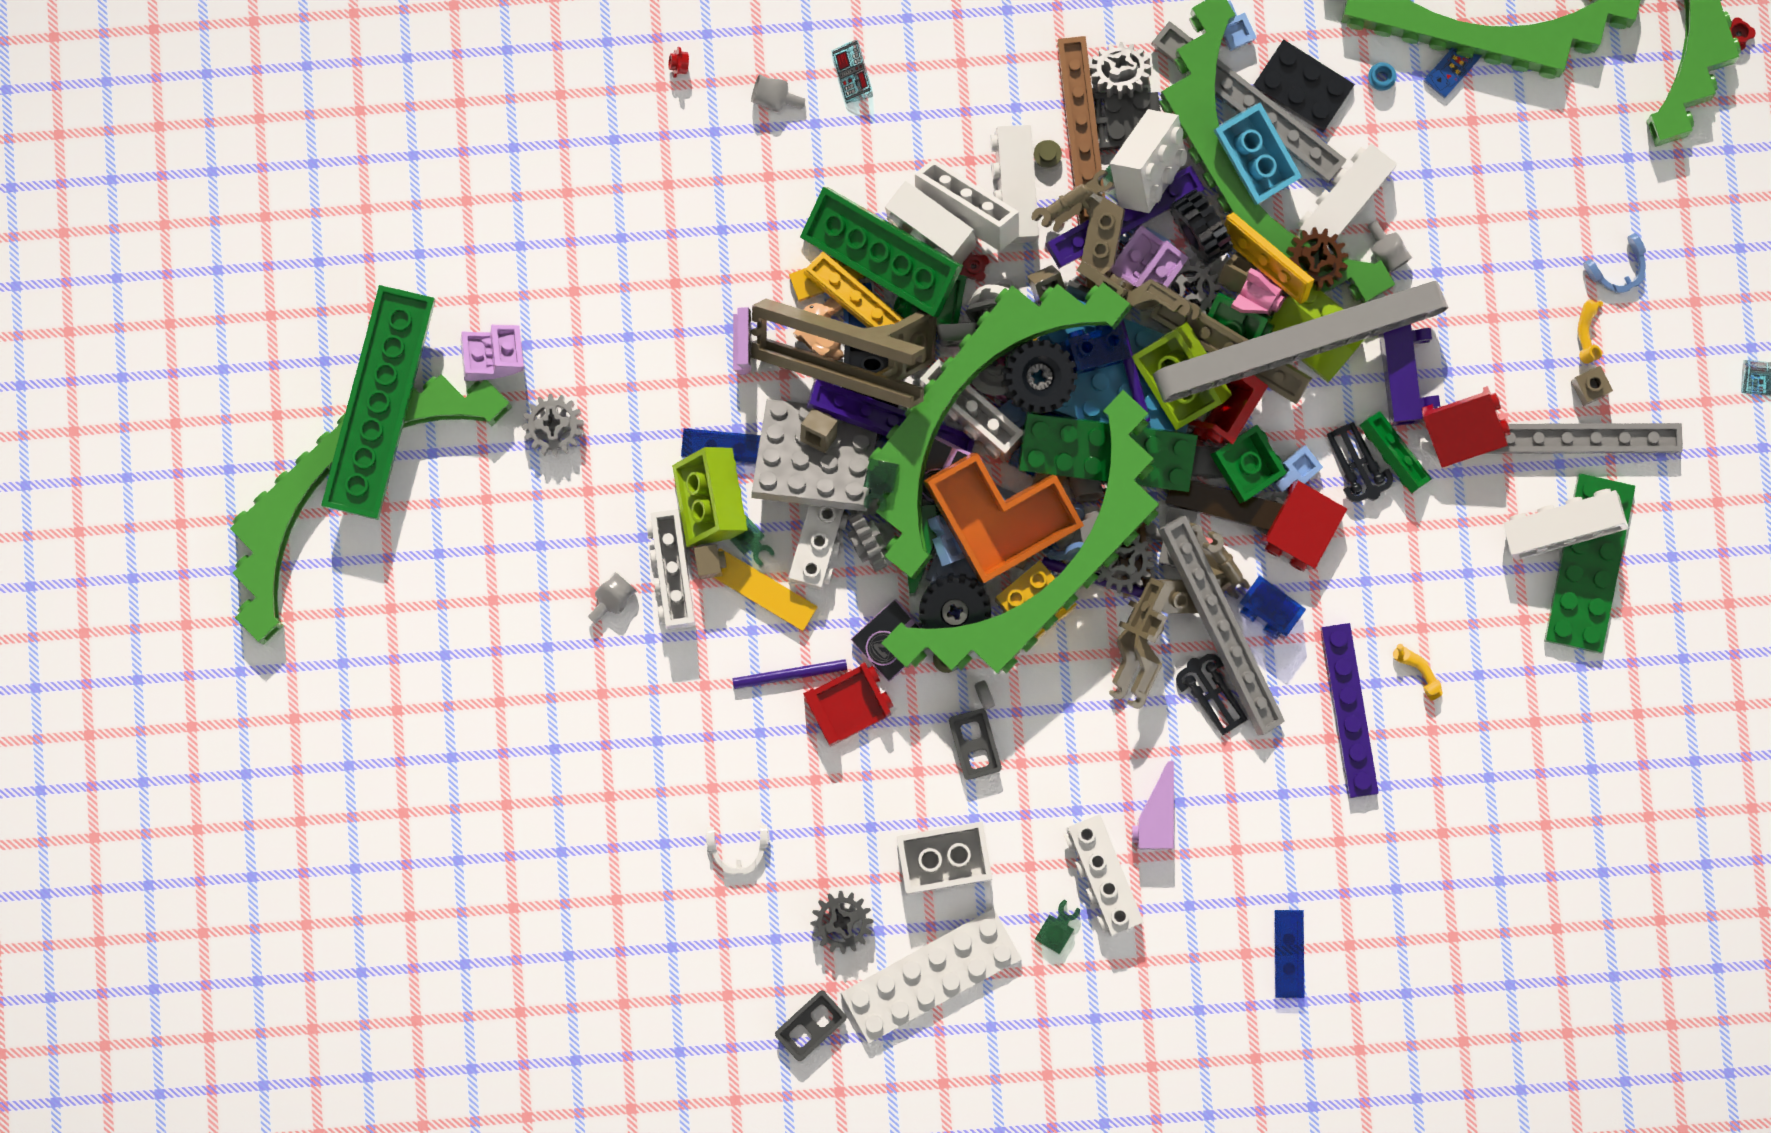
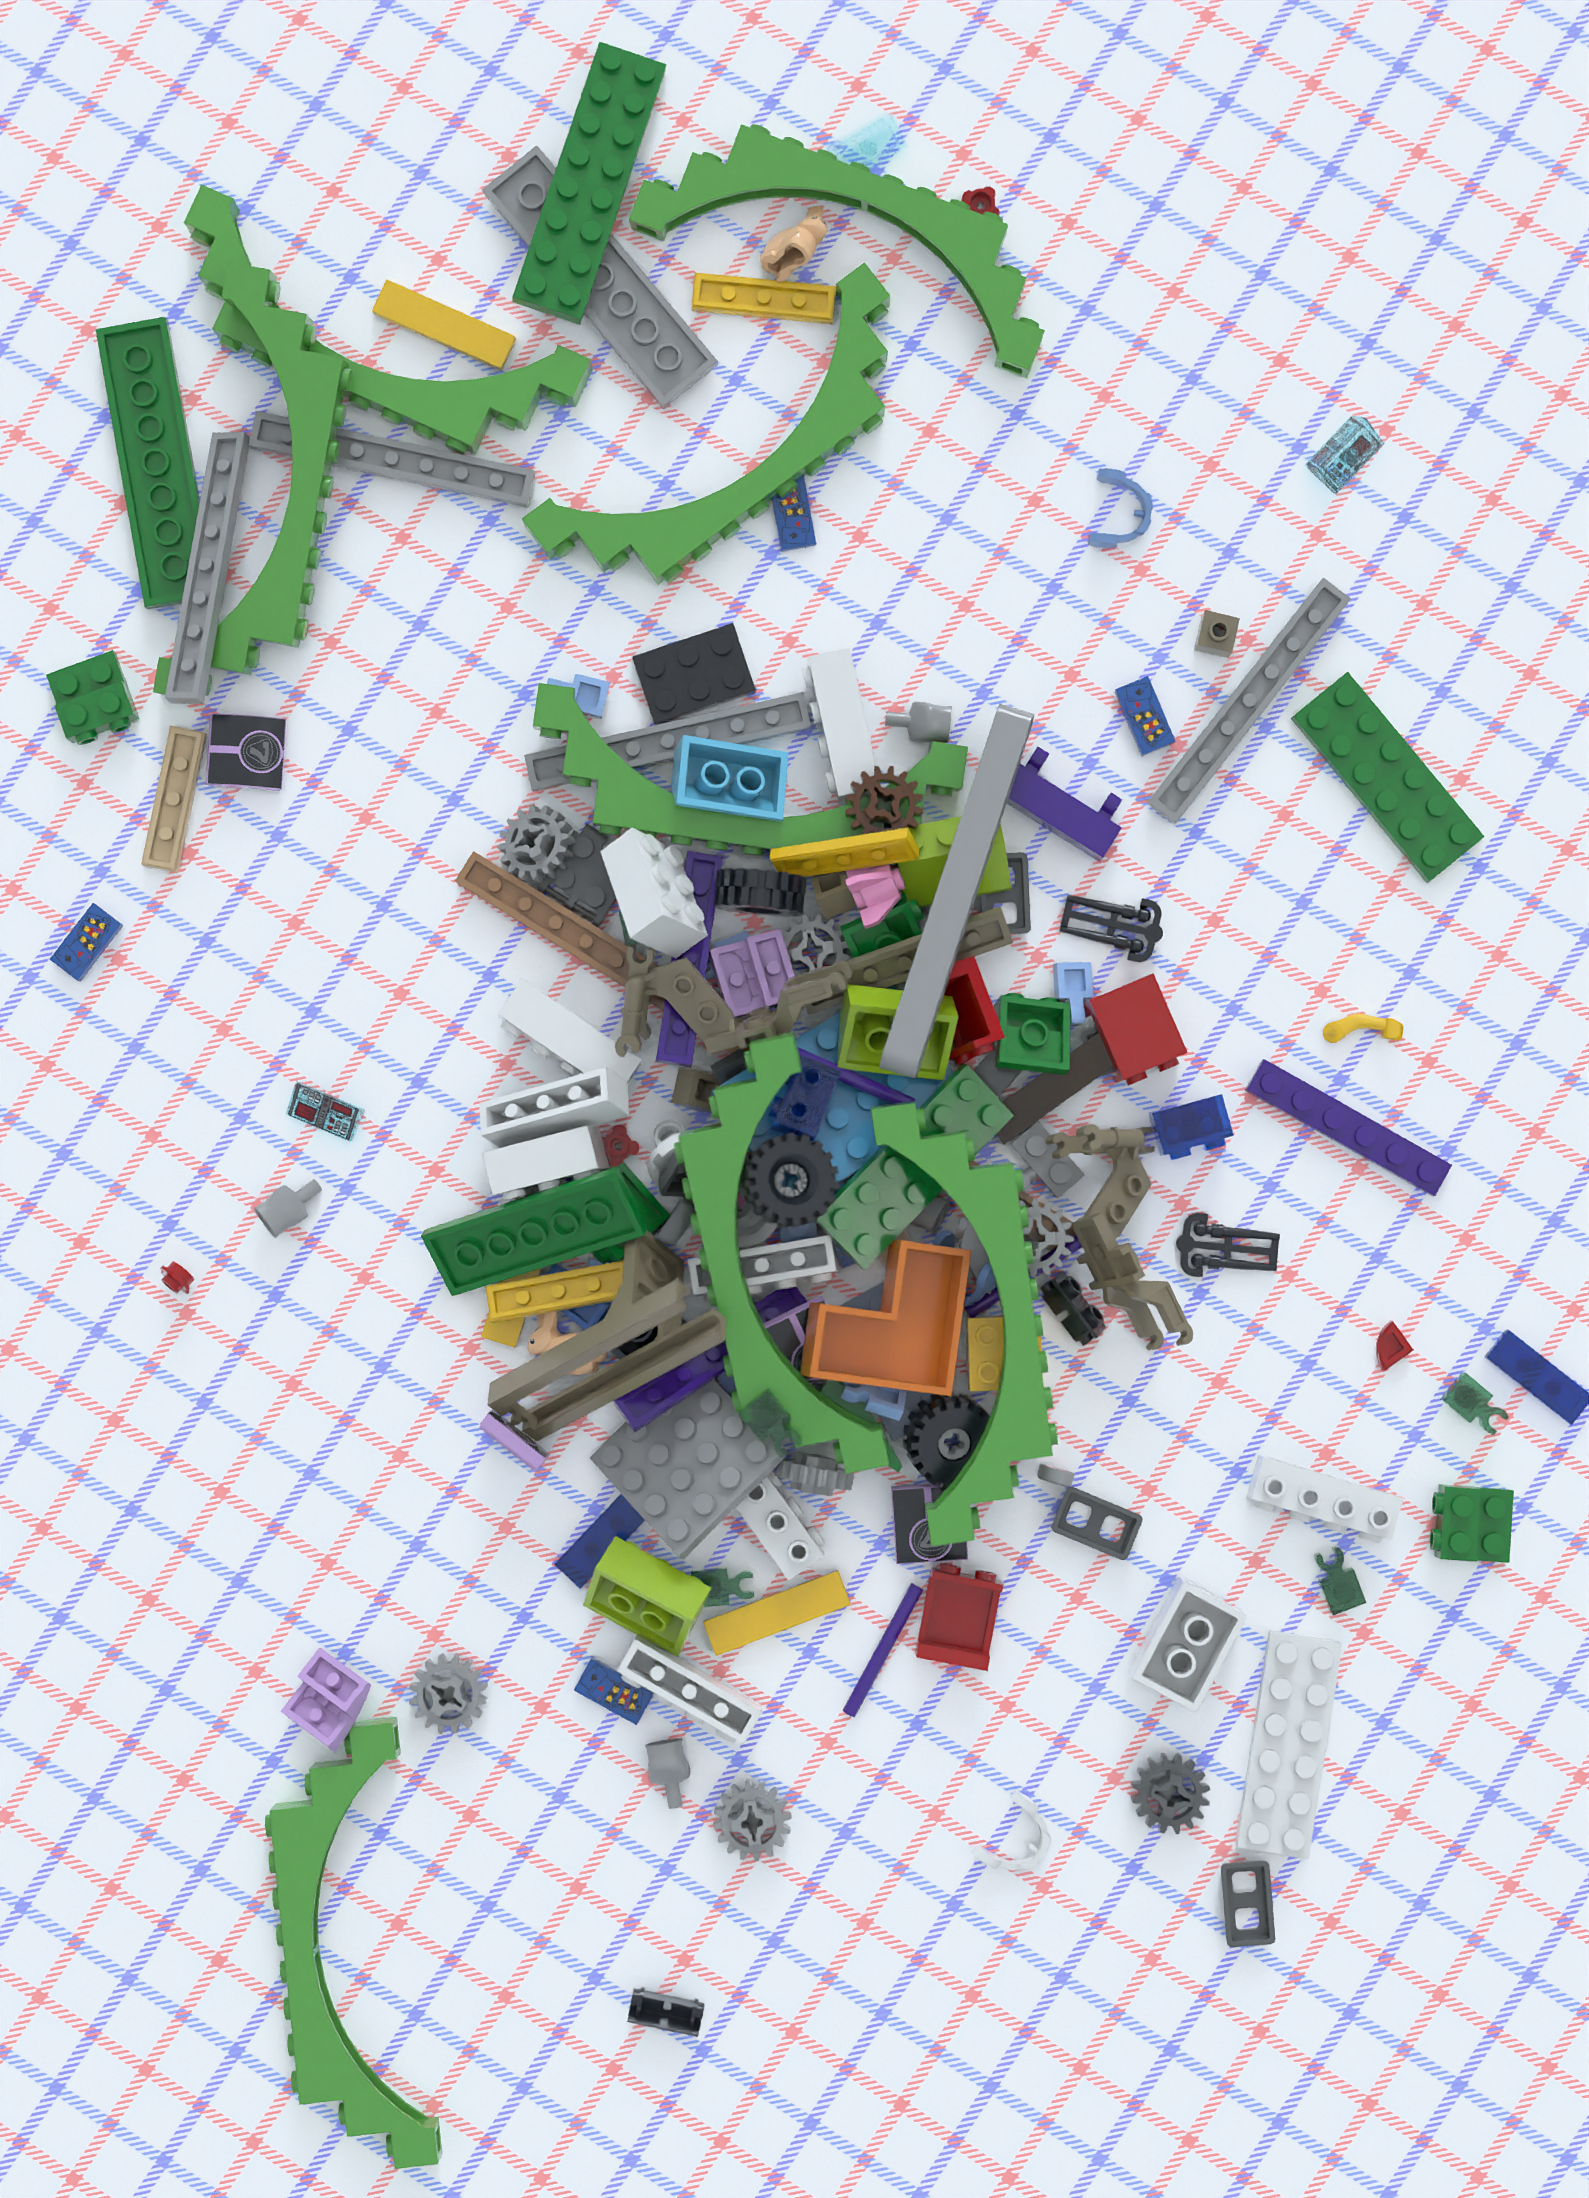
camera: 50 degrees left, 5 degrees up
green plate [321,285,436,520] -> none
dark tan plate [694,544,727,580] -> none
dark tan plate [800,408,838,453] -> none
olive plate [1033,140,1062,168] -> none
lavender slope [1131,761,1174,850] -> none
light grey plate [1158,516,1285,736] -> none
green plate [1359,411,1432,494] -> none
dark azure plate [1368,62,1397,91] -> none
red panel [1422,386,1511,468] -> none
white brick [1503,489,1628,561] -> none
yellow piece [1577,300,1603,364] -> none
none -> blue tile [574,1657,654,1725]
none -> black hinge [627,1987,705,2037]
none -> light grey gear [713,1779,792,1862]
none -> dark grey piece [981,852,1031,934]
none -> black hinge [1039,1270,1106,1346]
none -> blue tile [1114,676,1176,757]
none -> red tile [1376,1320,1414,1371]
none -> green plate [1429,1484,1514,1563]
none -> clear green plate [1440,1372,1509,1435]

